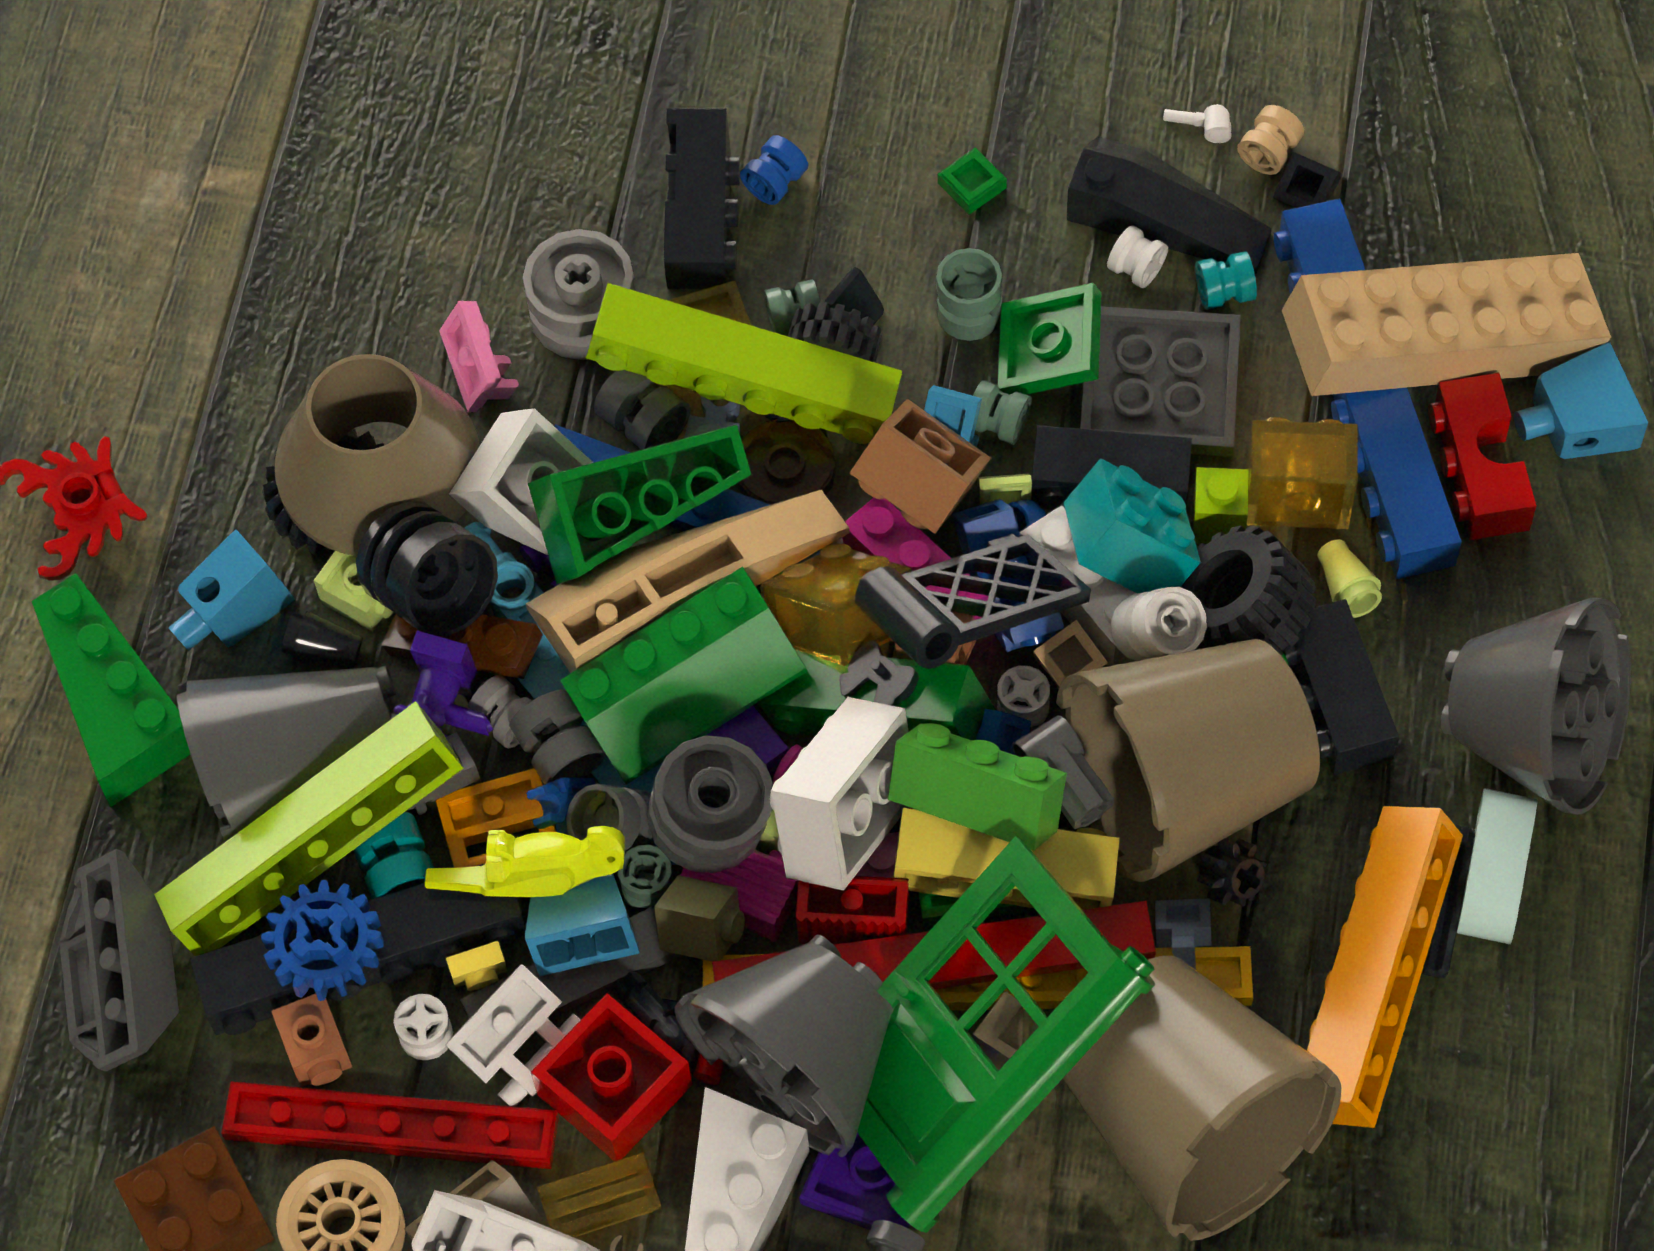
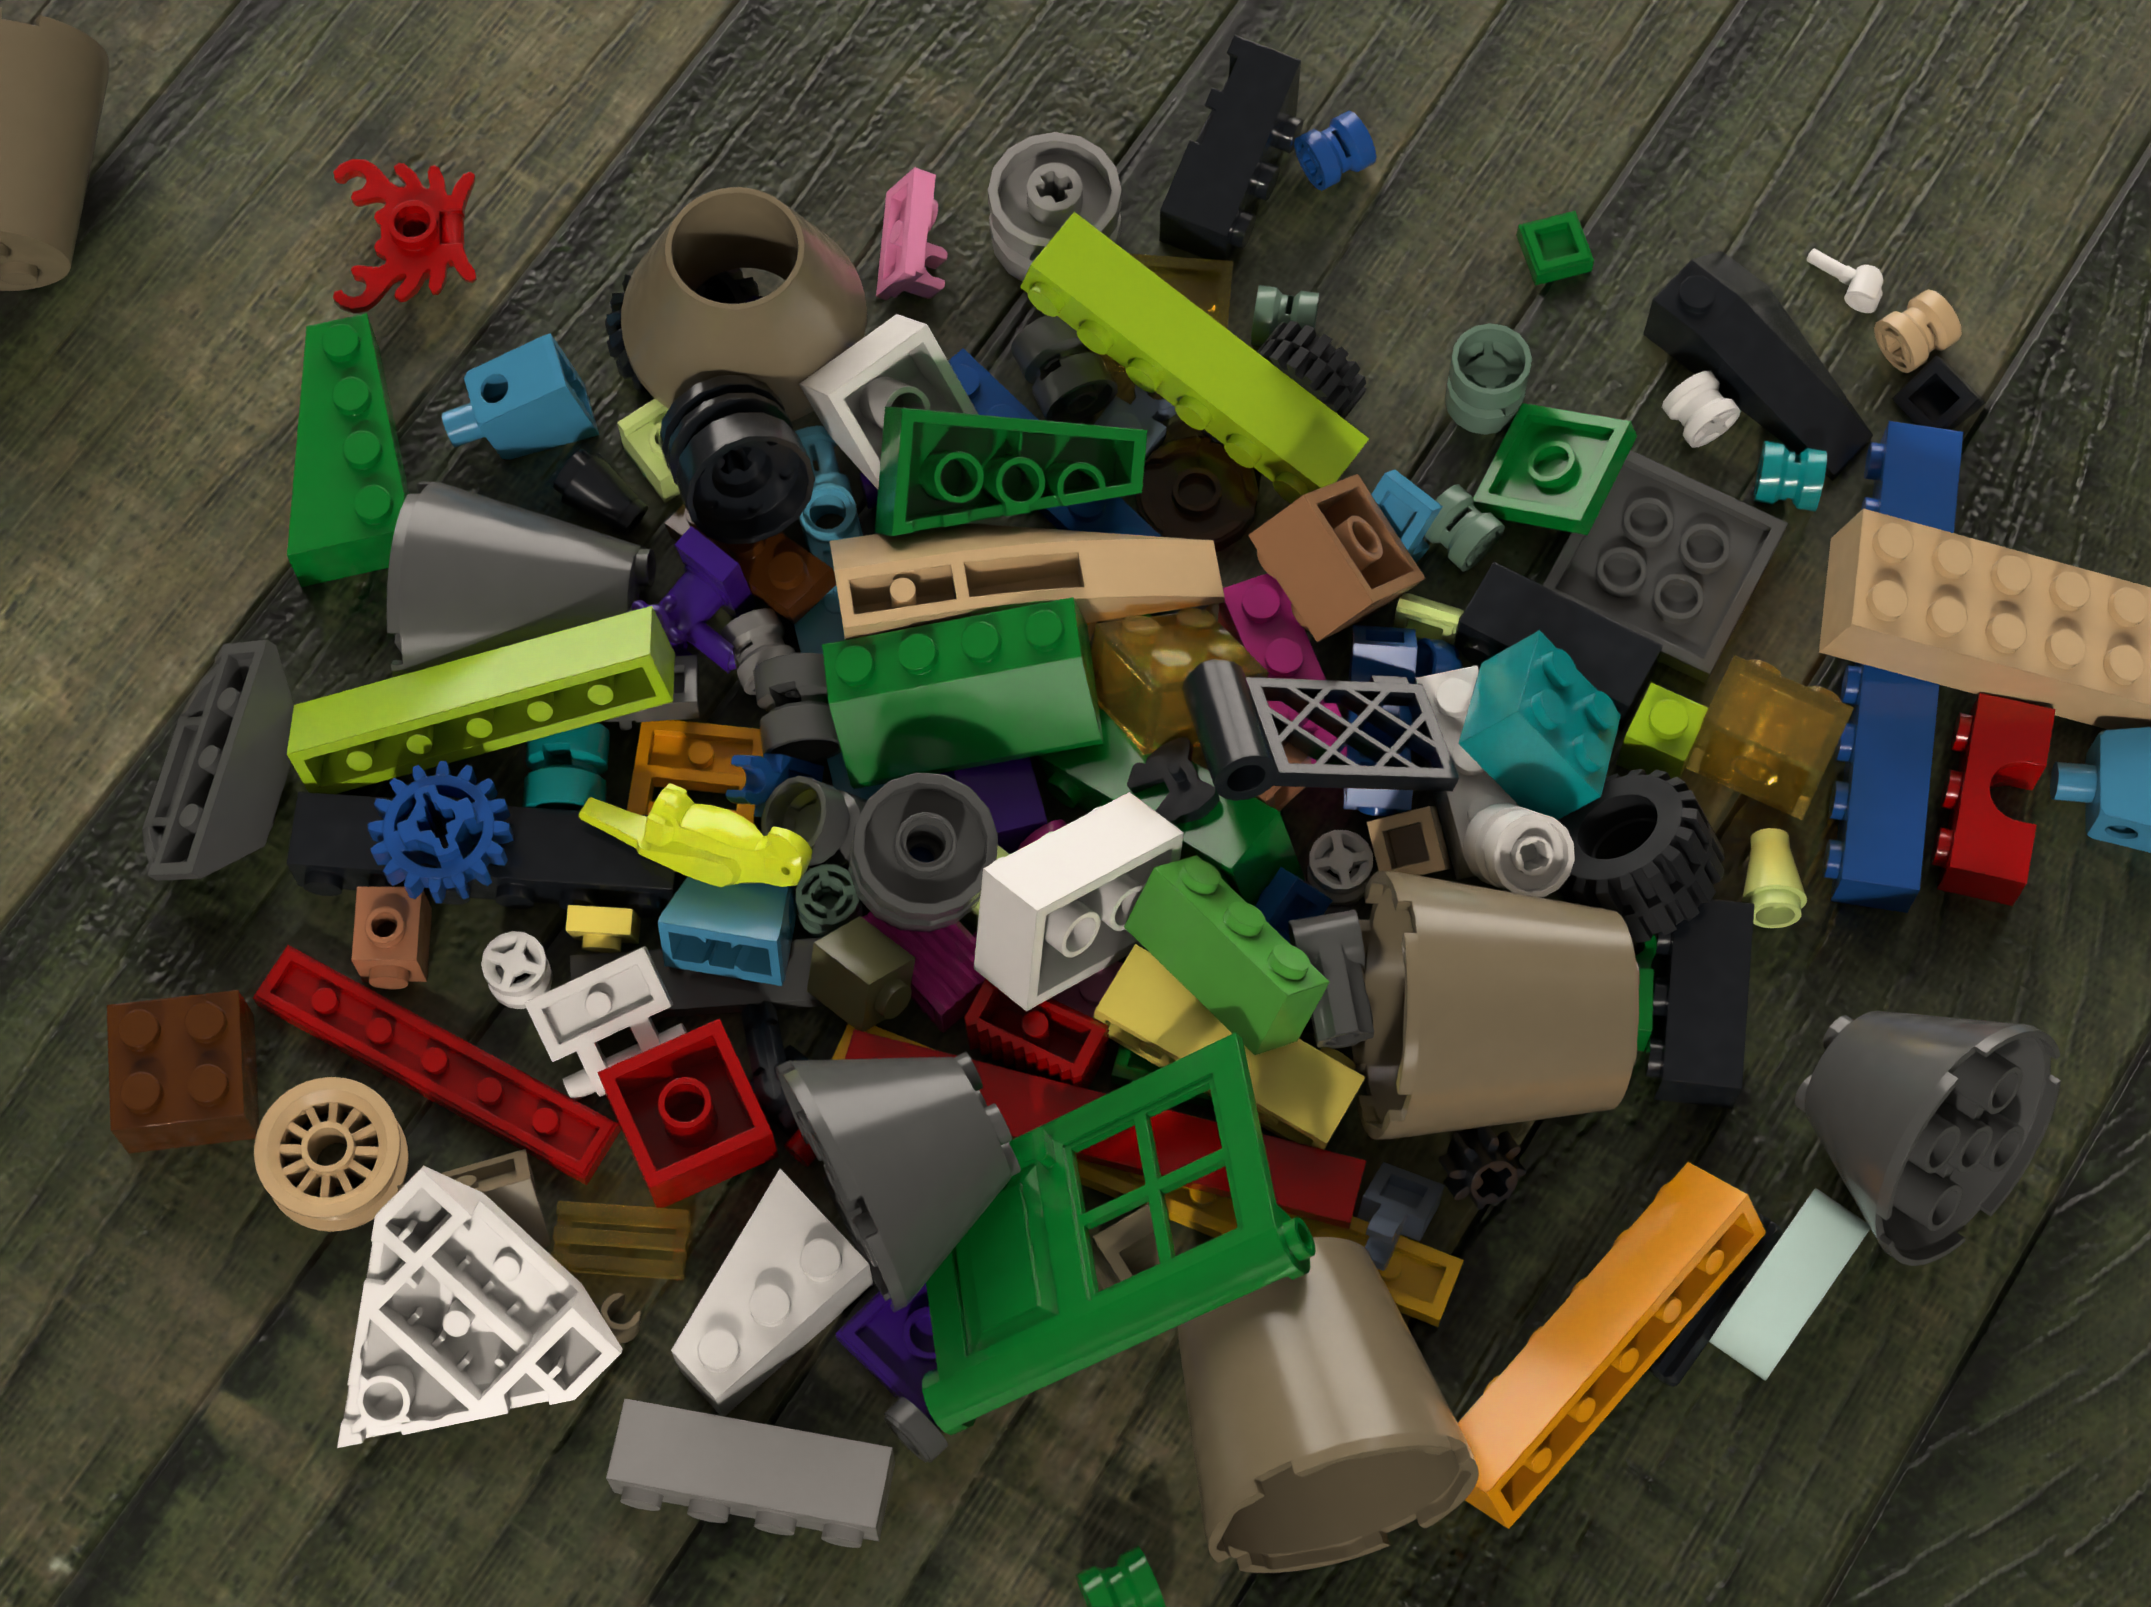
camera: 20 degrees right, 5 degrees up
black slope [825,267,884,326] -> none

